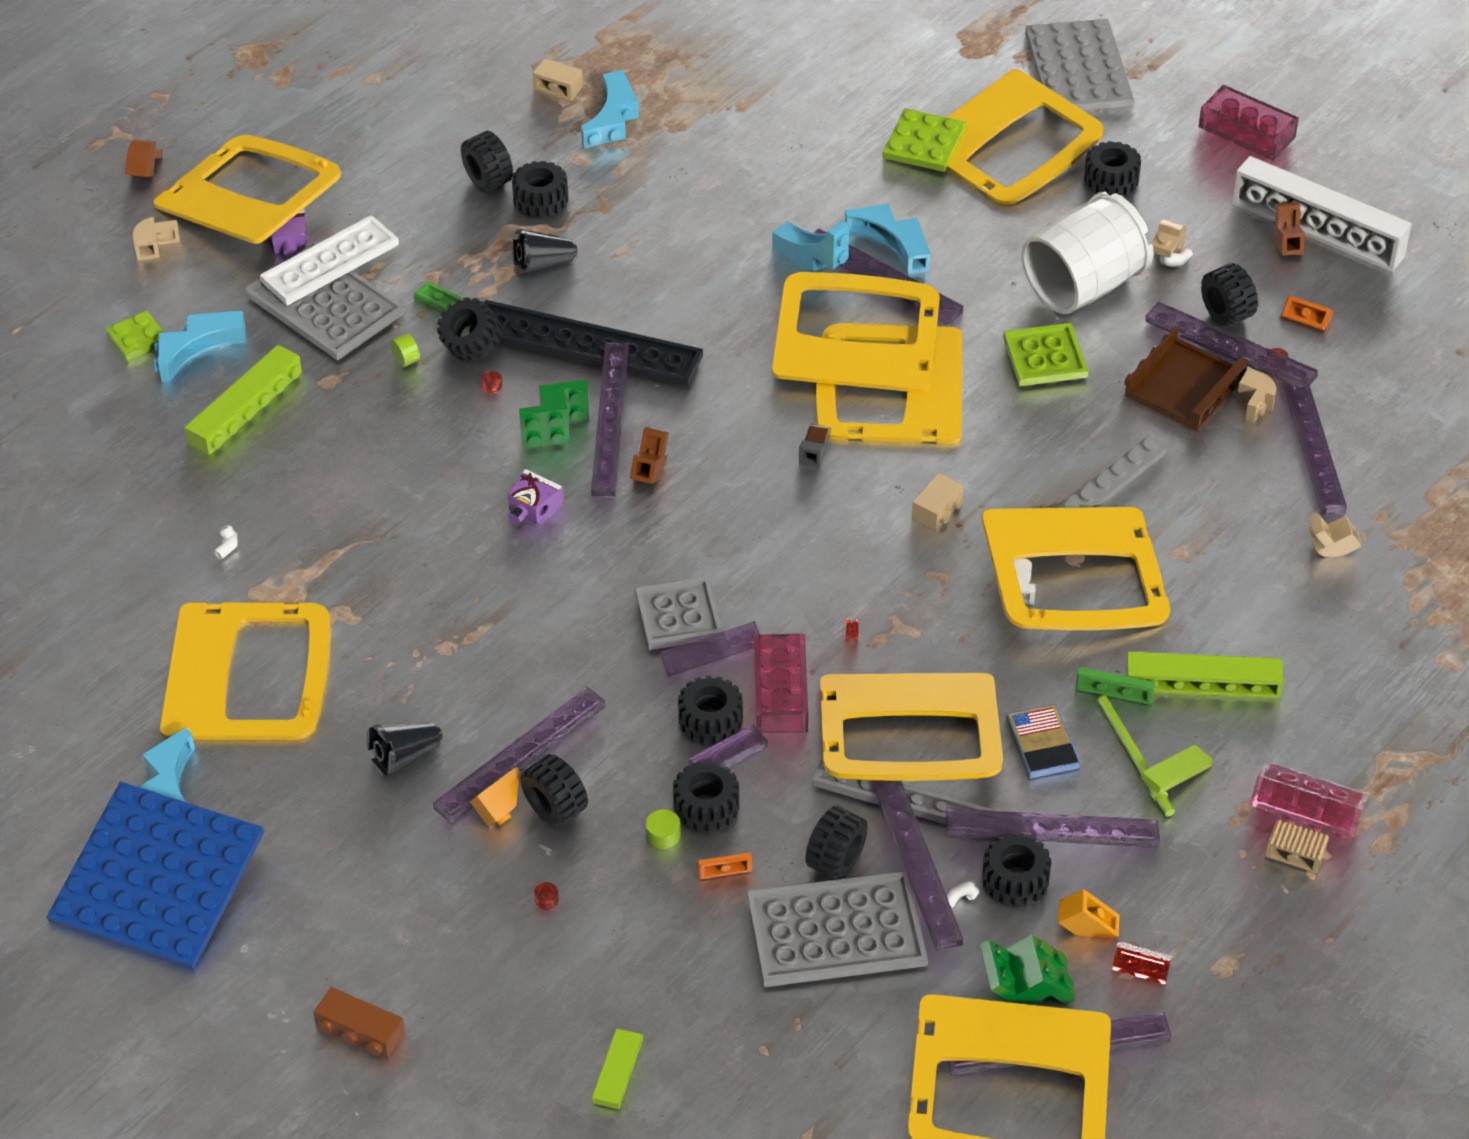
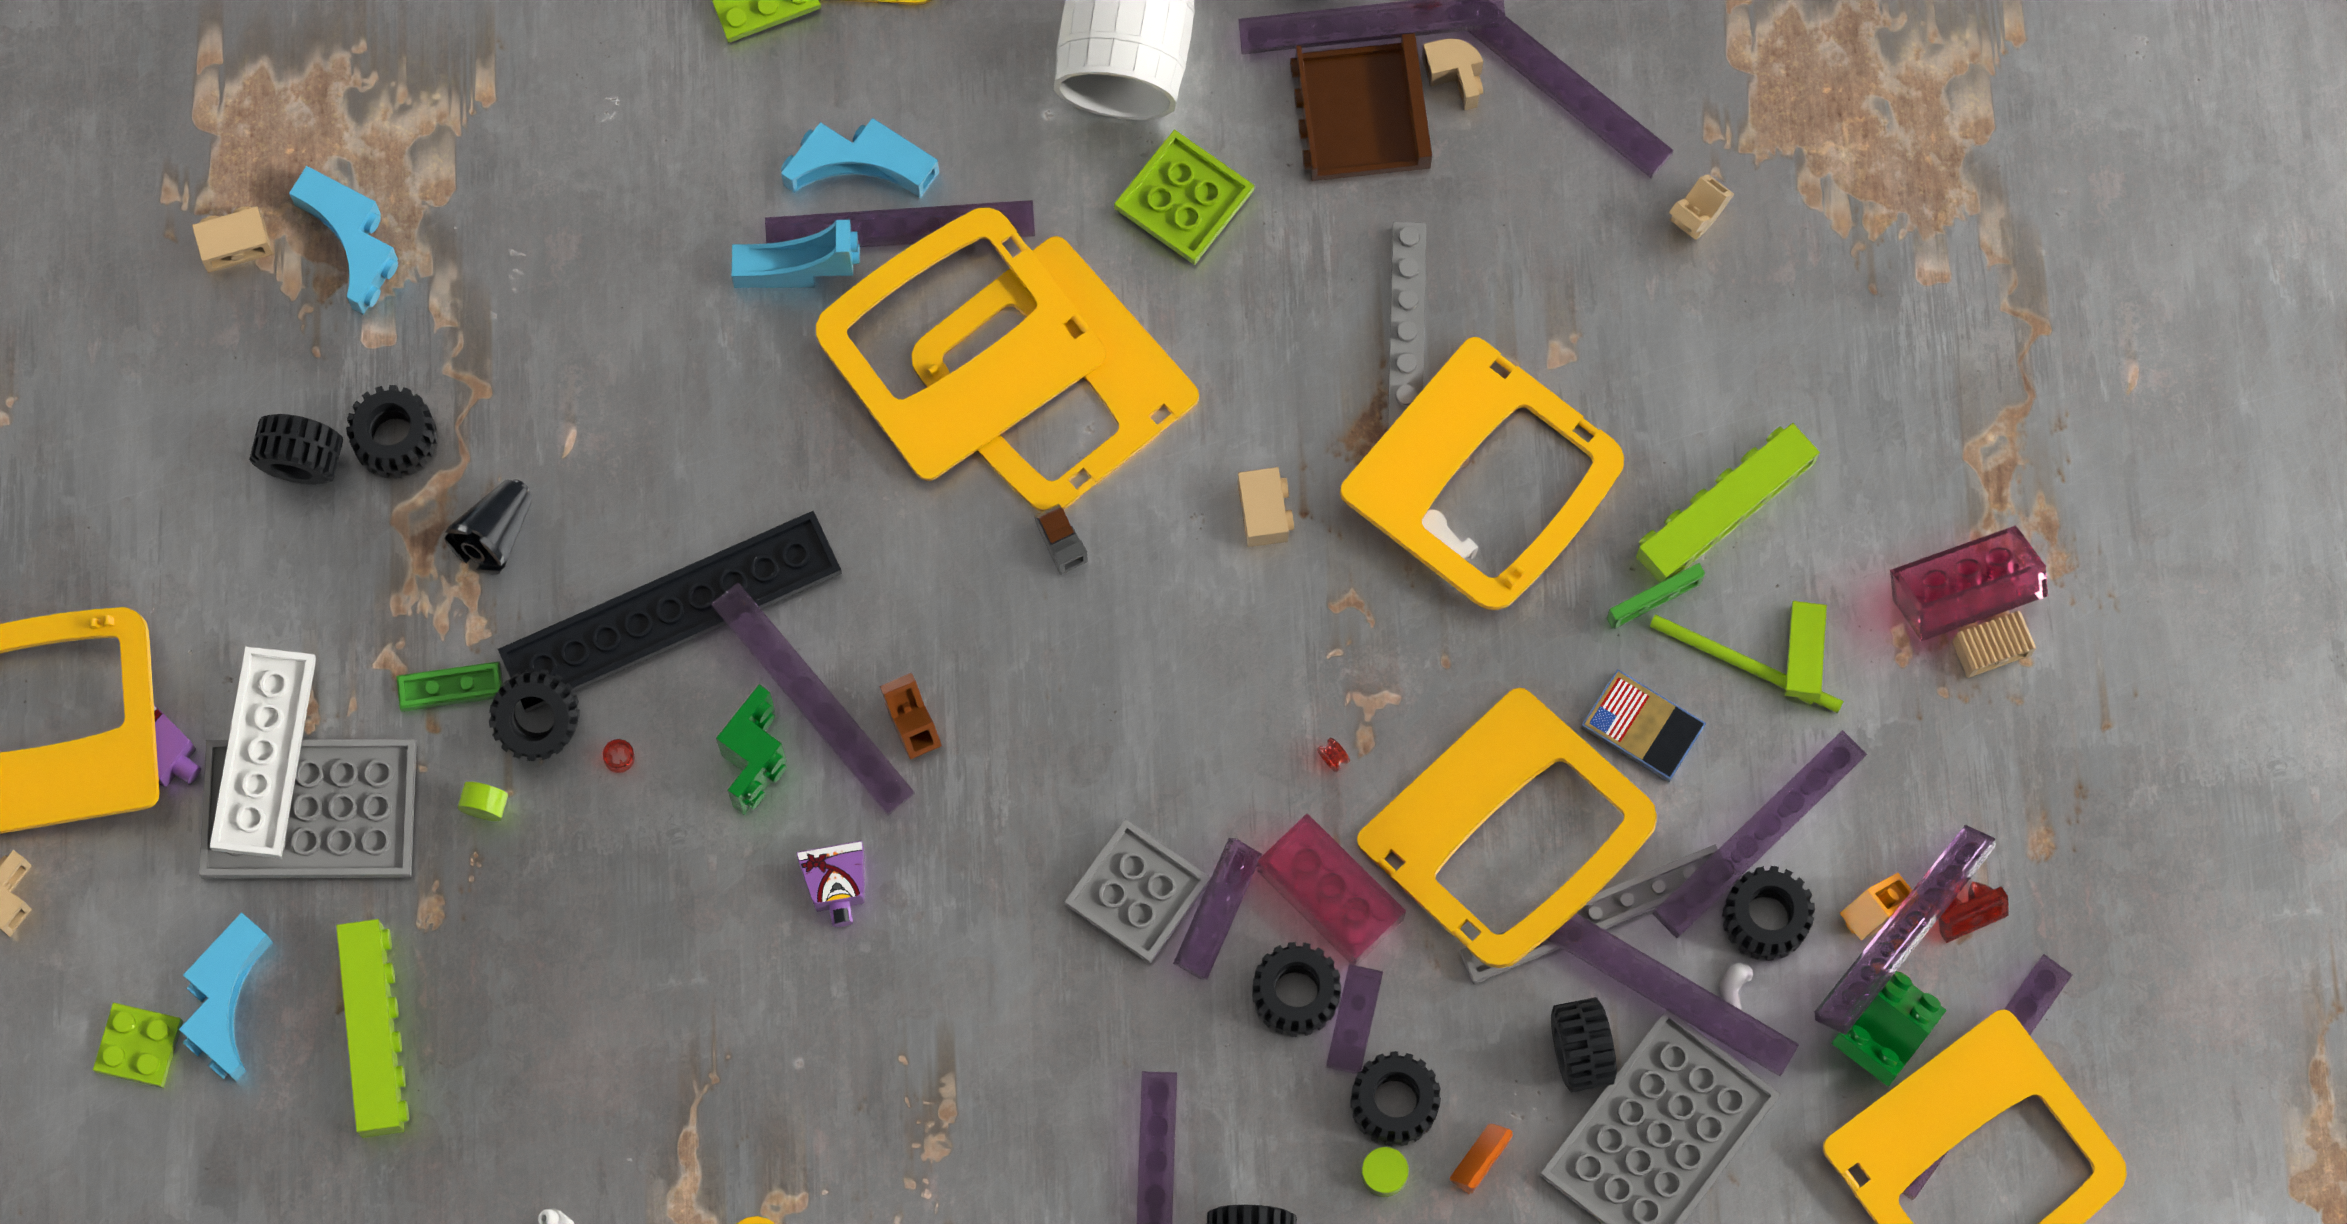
camera: 45 degrees left, 25 degrees up
none -> clear purple plate [1814,825,1996,1035]

